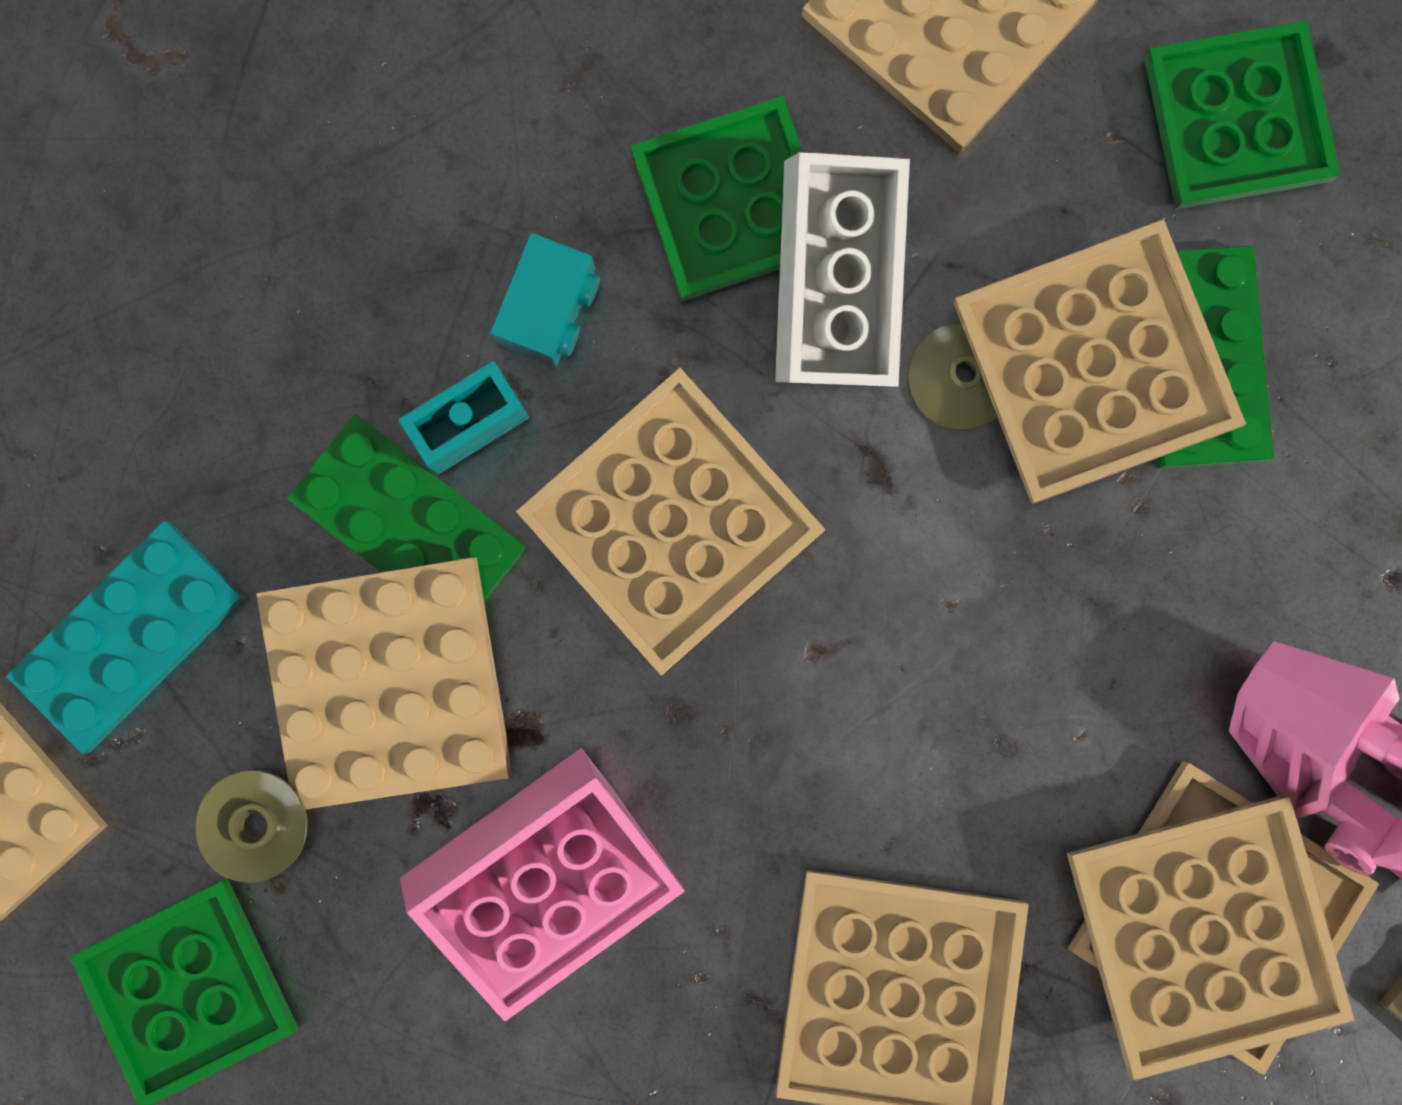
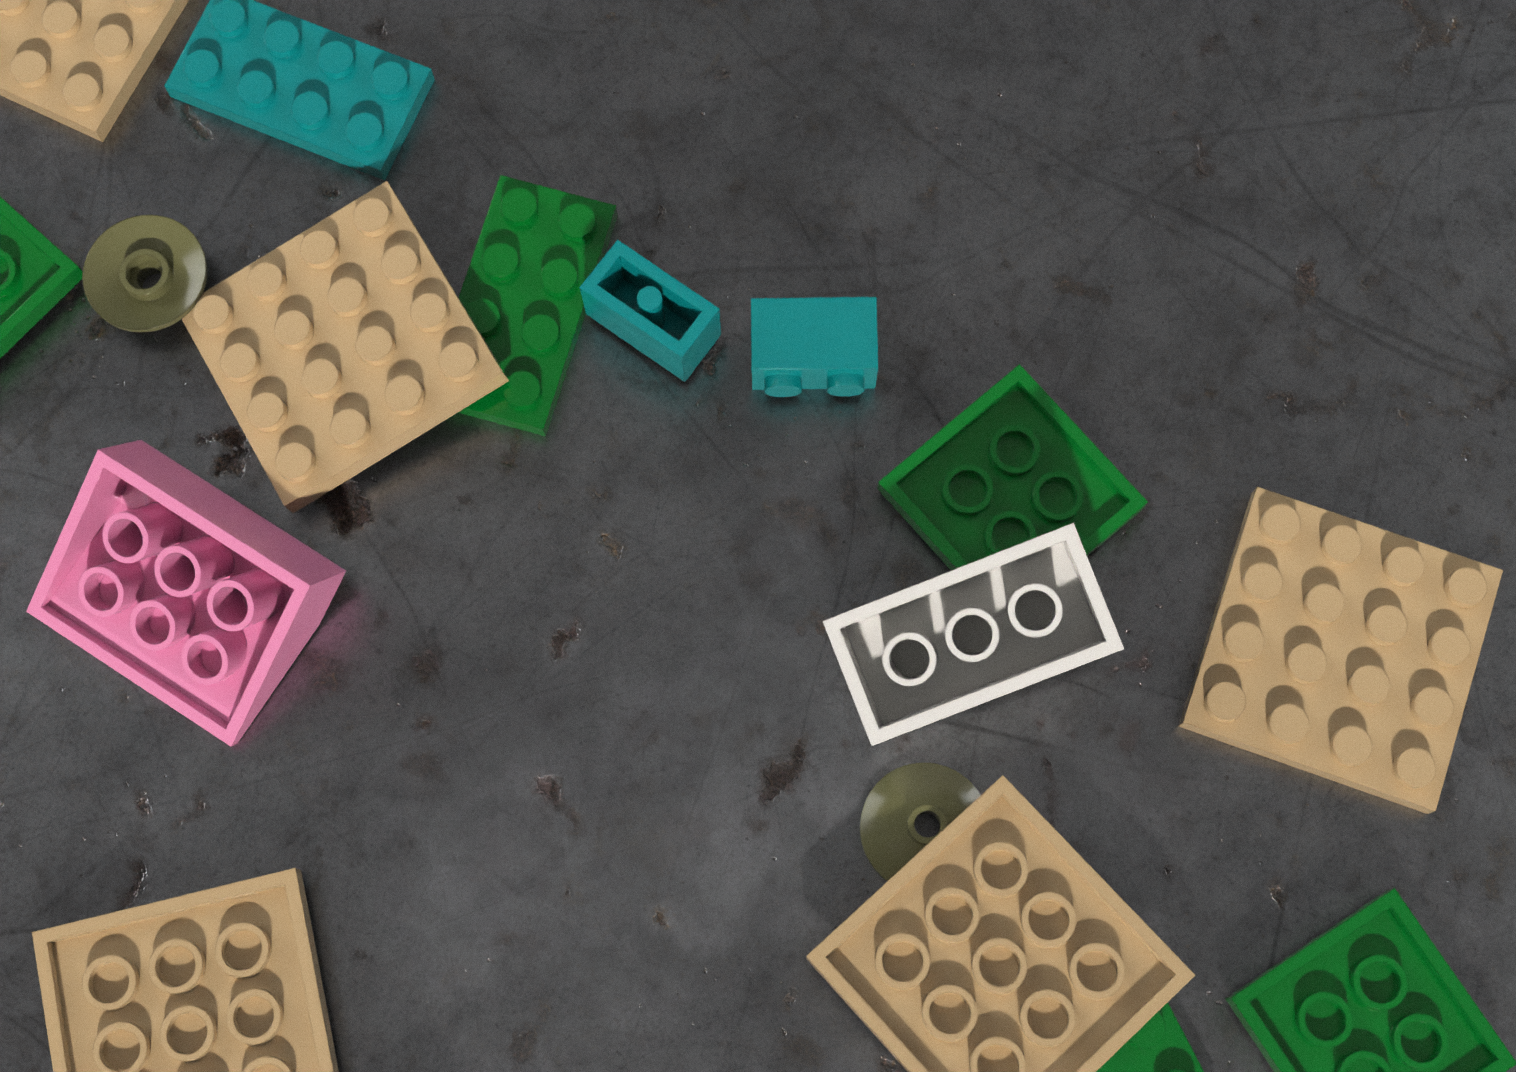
camera: 70 degrees right, 10 degrees down
tan plate [516,368,826,676] -> none

